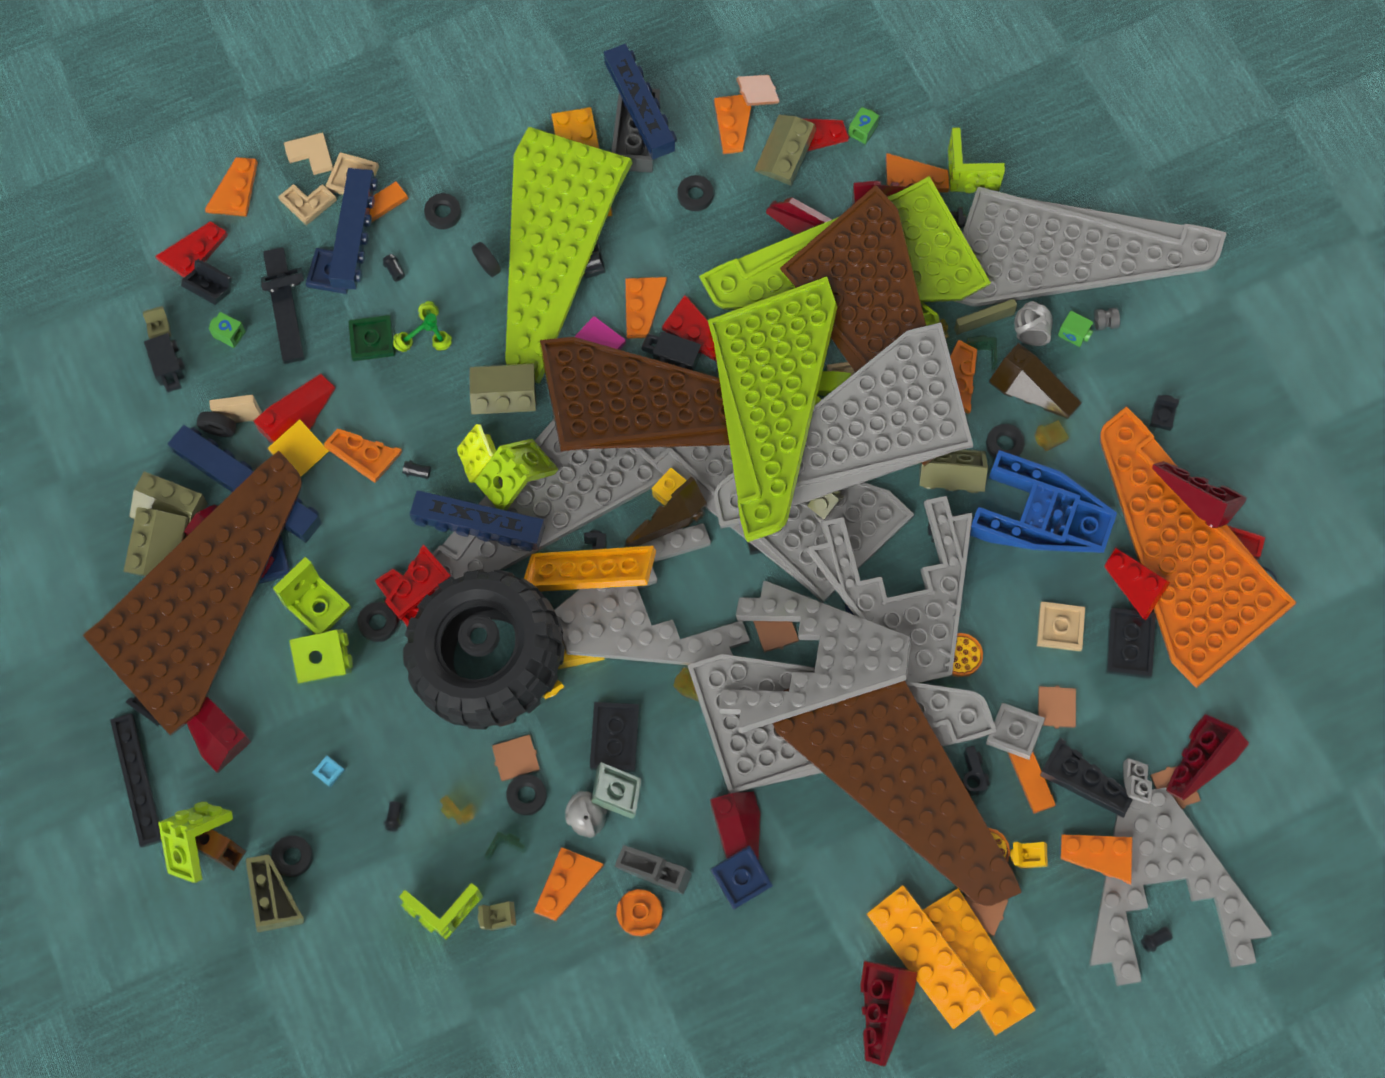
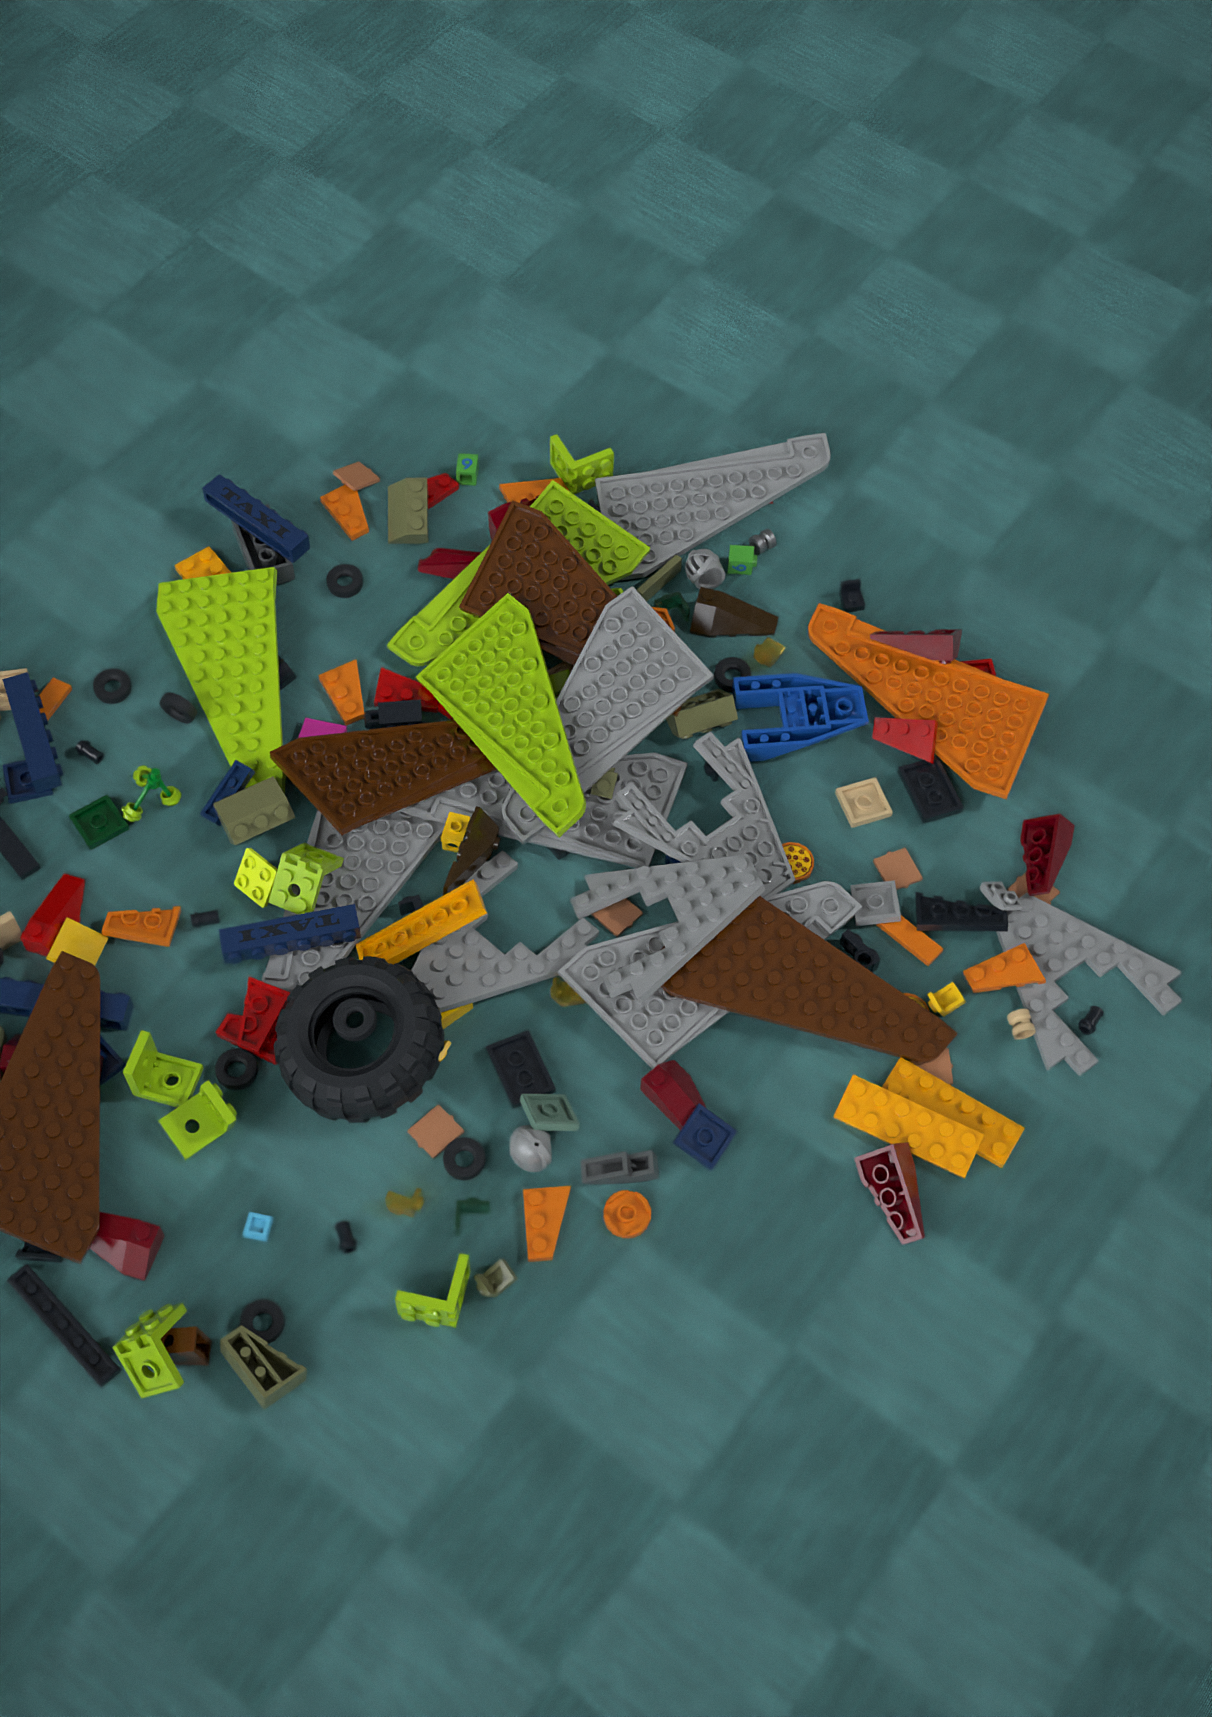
camera: 30 degrees left, 10 degrees down
none -> dark blue plate [200,760,255,826]
none -> tan wheel [1007,1009,1036,1040]

